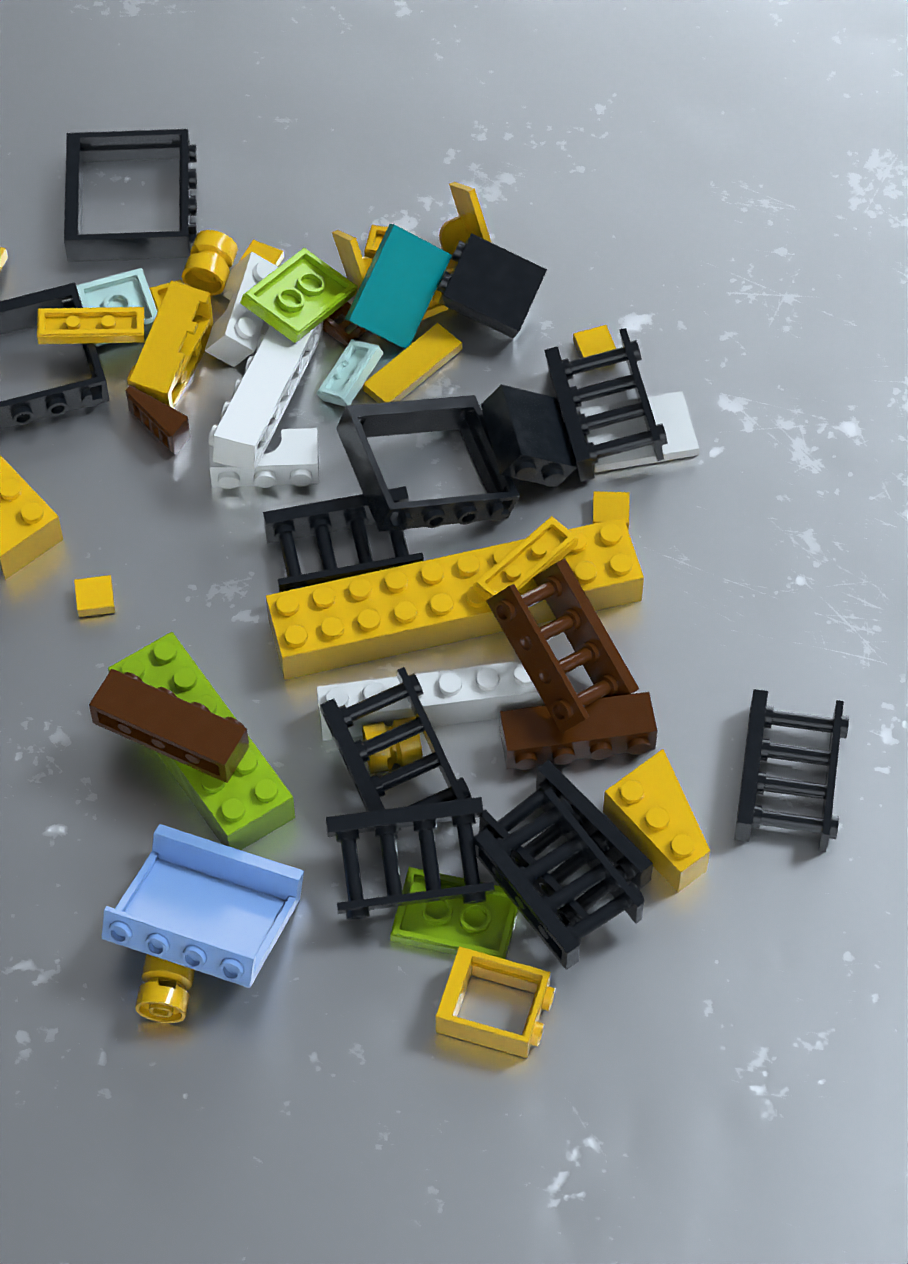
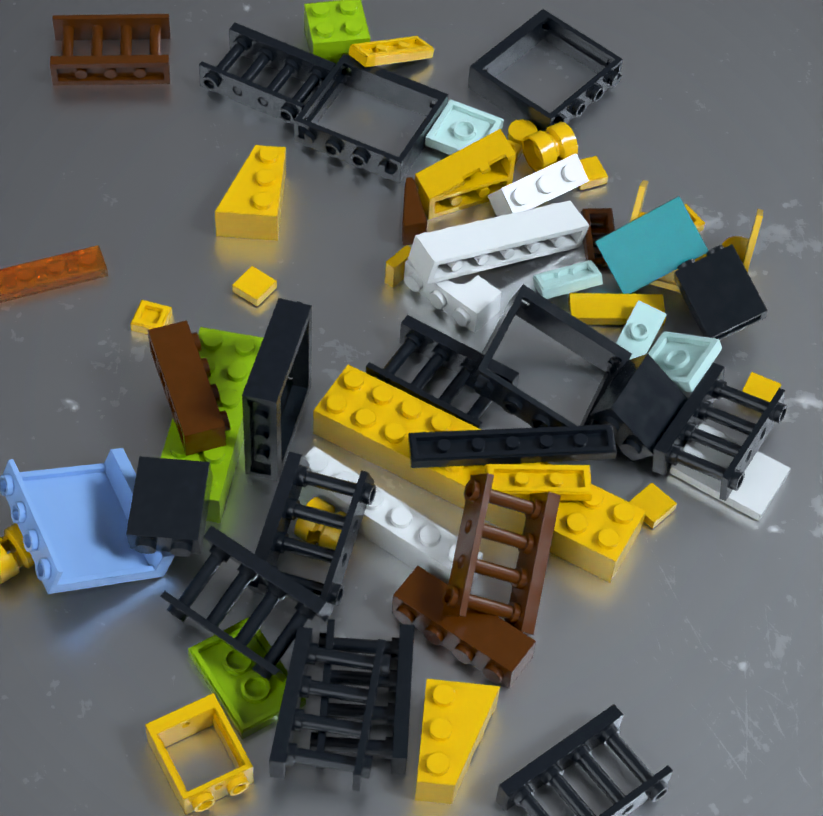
camera: 40 degrees right, 5 degrees down
yellow tile [37,307,145,344] -> none
lime tile [240,248,358,343] -> none
none -> black brick [126,456,213,557]
none -> yellow tile [130,300,172,335]
none -> black window [242,298,312,481]
none -> yellow tile [385,245,411,288]
none -> black tile [408,424,617,468]
none -> yellow tile [507,119,538,145]
none -> light aqua plate [616,300,667,359]
none -> light aqua plate [648,331,722,392]

